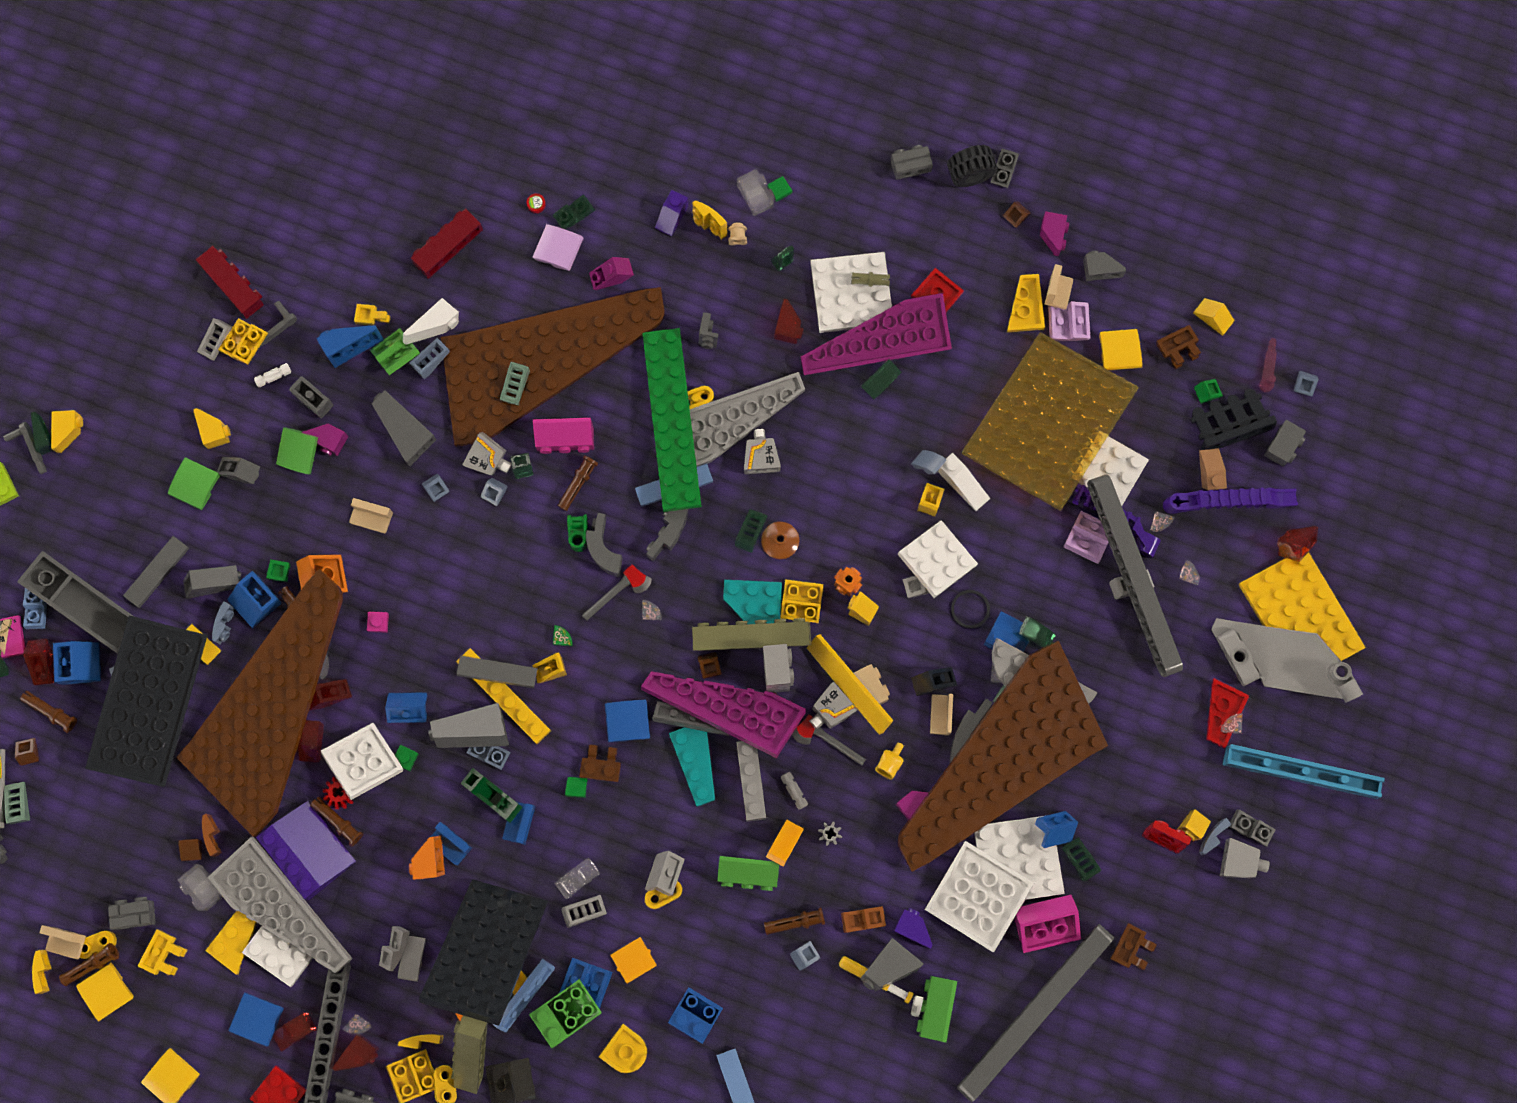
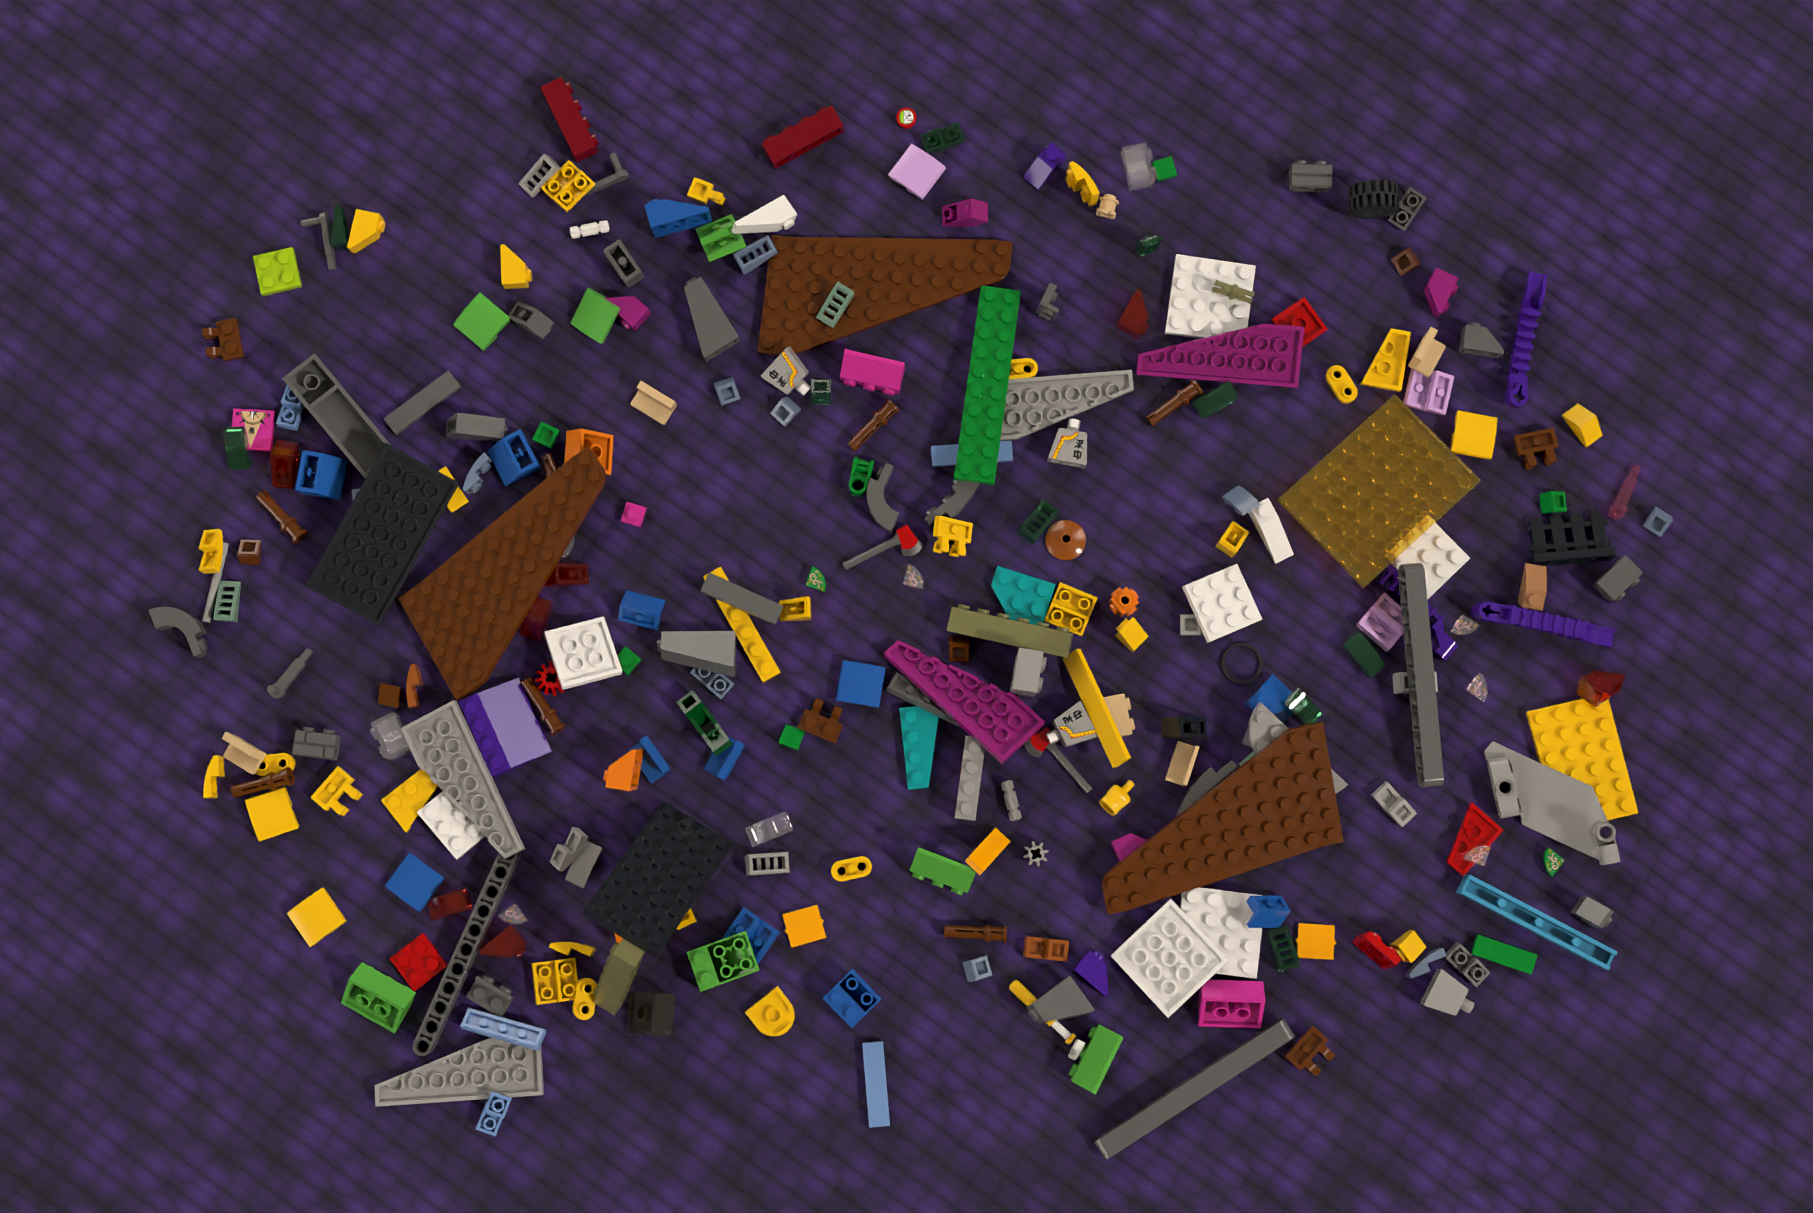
camera: 15 degrees right, 5 degrees up
medium blue tile [493,959,555,1032] -> none
light grey panel [645,851,684,896] -> none
none -> dark grey piece [267,648,313,699]
none -> yellow plate [933,516,973,557]
none -> reddish brown pin [1145,379,1203,427]
none -> light orange piece [1295,923,1336,960]
none -> yellow plate [1325,365,1358,404]
none -> clear green slope [1343,632,1386,678]
none -> light grey slope [1371,781,1417,827]
none -> green tile [1471,934,1537,975]
none -> dark purple piece [1505,271,1547,408]
none -> green tile [1543,847,1565,876]
none -> slope [1570,896,1614,929]

